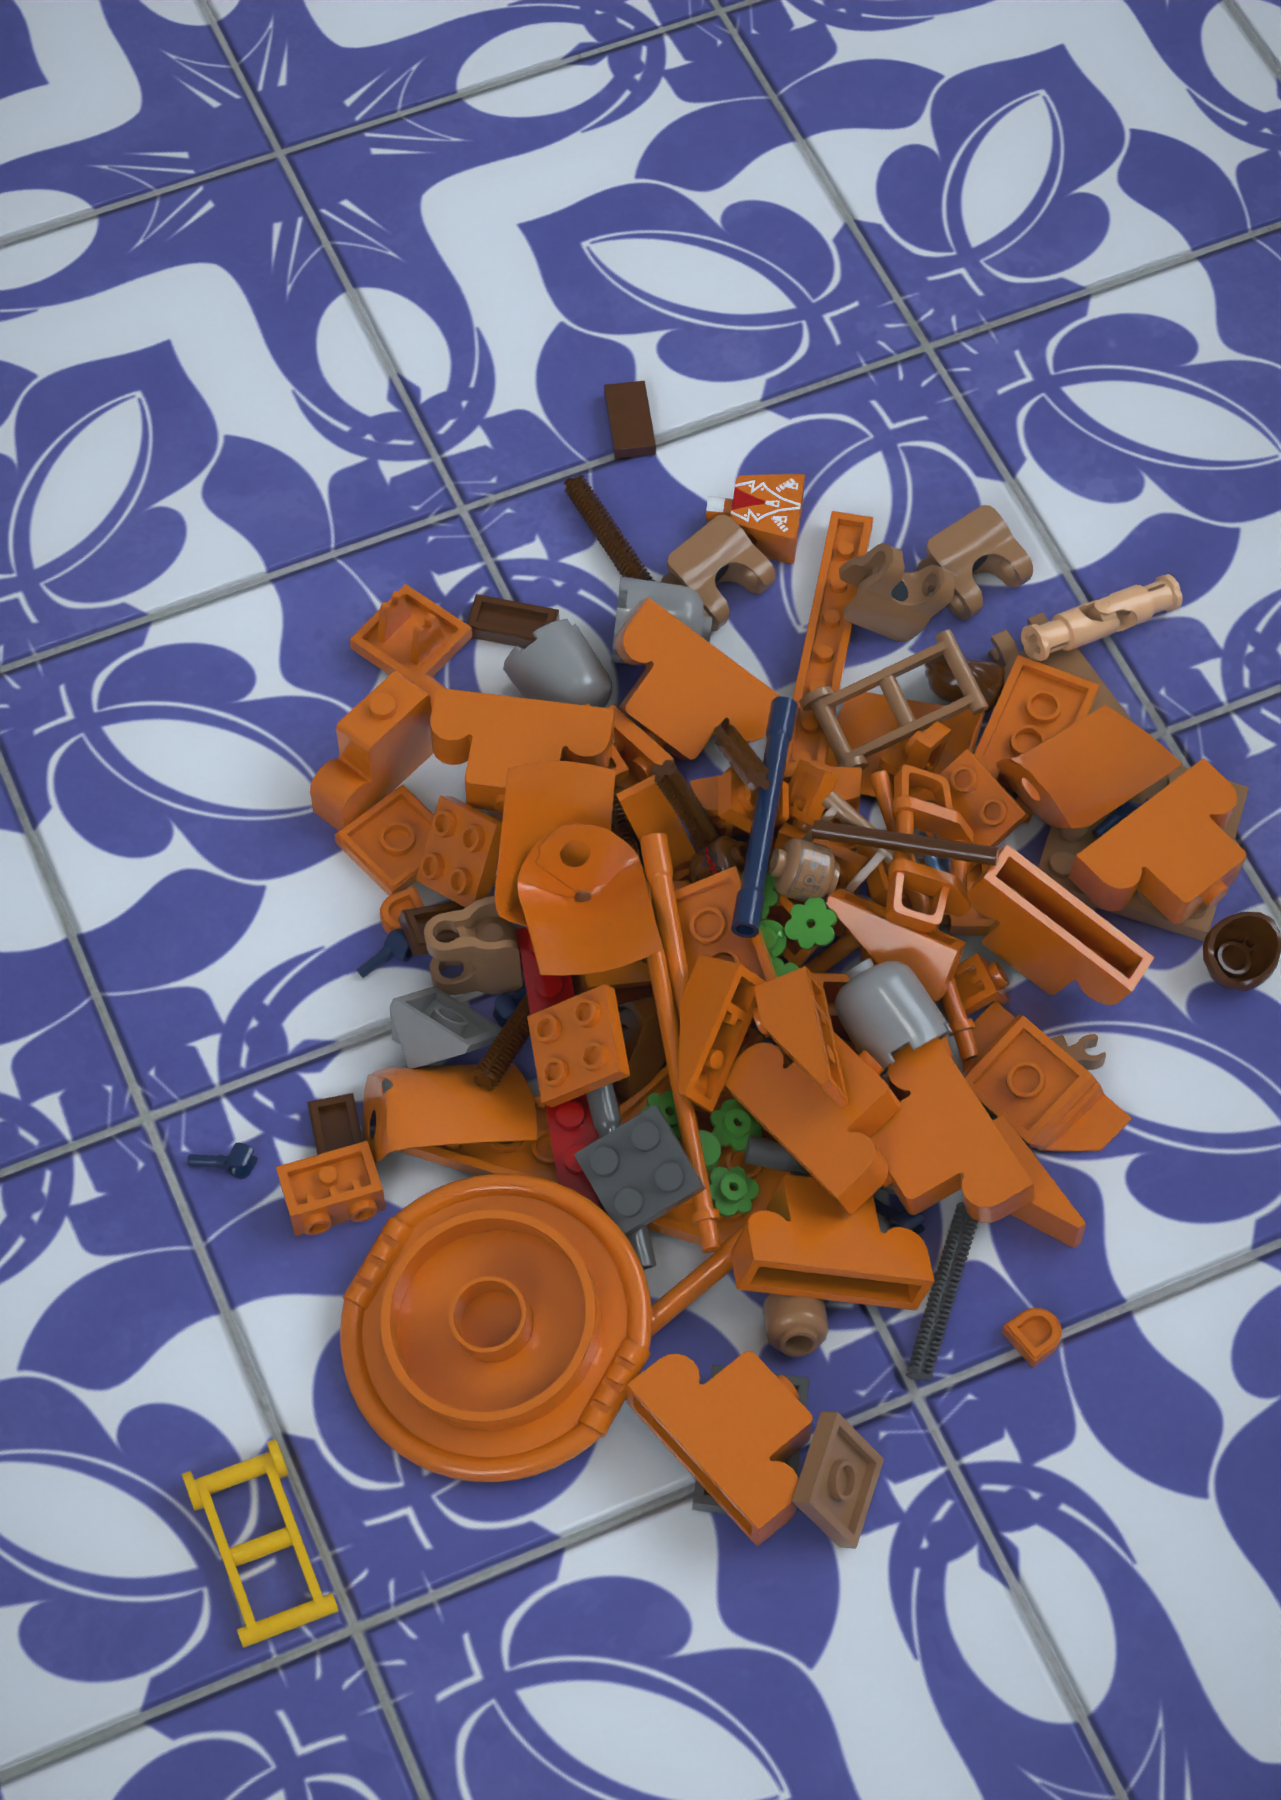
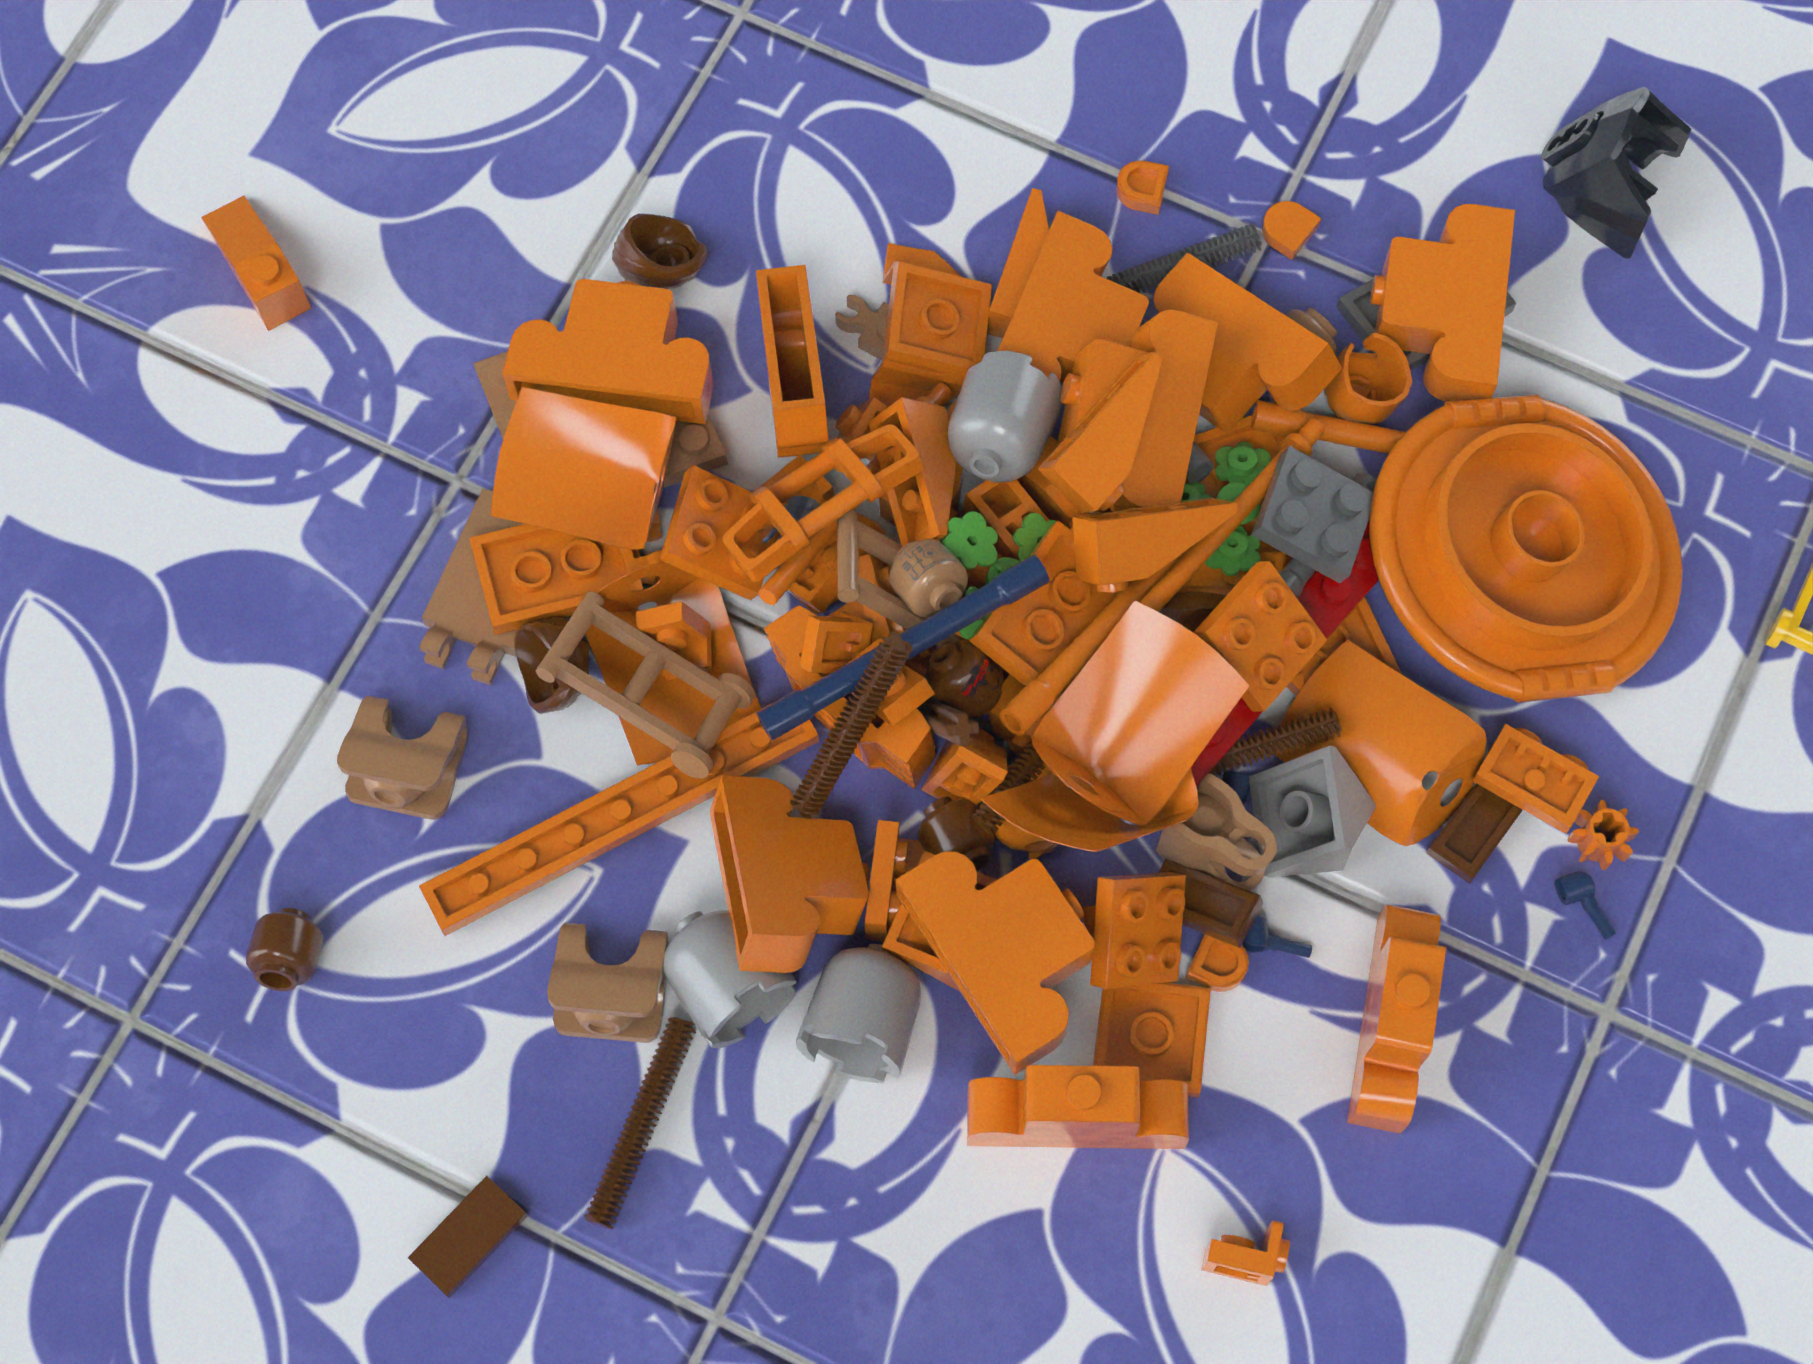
camera: 130 degrees left, 10 degrees up
orange plate [350,584,472,682] -> none
reddish brown tile [467,594,559,648] -> none
orange torso [706,474,805,564] -> none
medium nougat tile [792,1411,884,1549] -> none
reddish brown bar [812,820,999,866] -> none
medium nougat piece [839,543,955,642] -> none
light nougat piece [1021,574,1183,662] -> none
none -> reddish brown head [246,908,323,991]
none -> orange bracket [1201,1220,1290,1286]
none -> orange tile [1262,201,1322,260]
none -> orange helmet [1324,333,1413,425]
none -> orange brick [1347,904,1446,1134]
none -> black piece [1541,87,1691,259]
none -> orange gear [1567,800,1639,870]

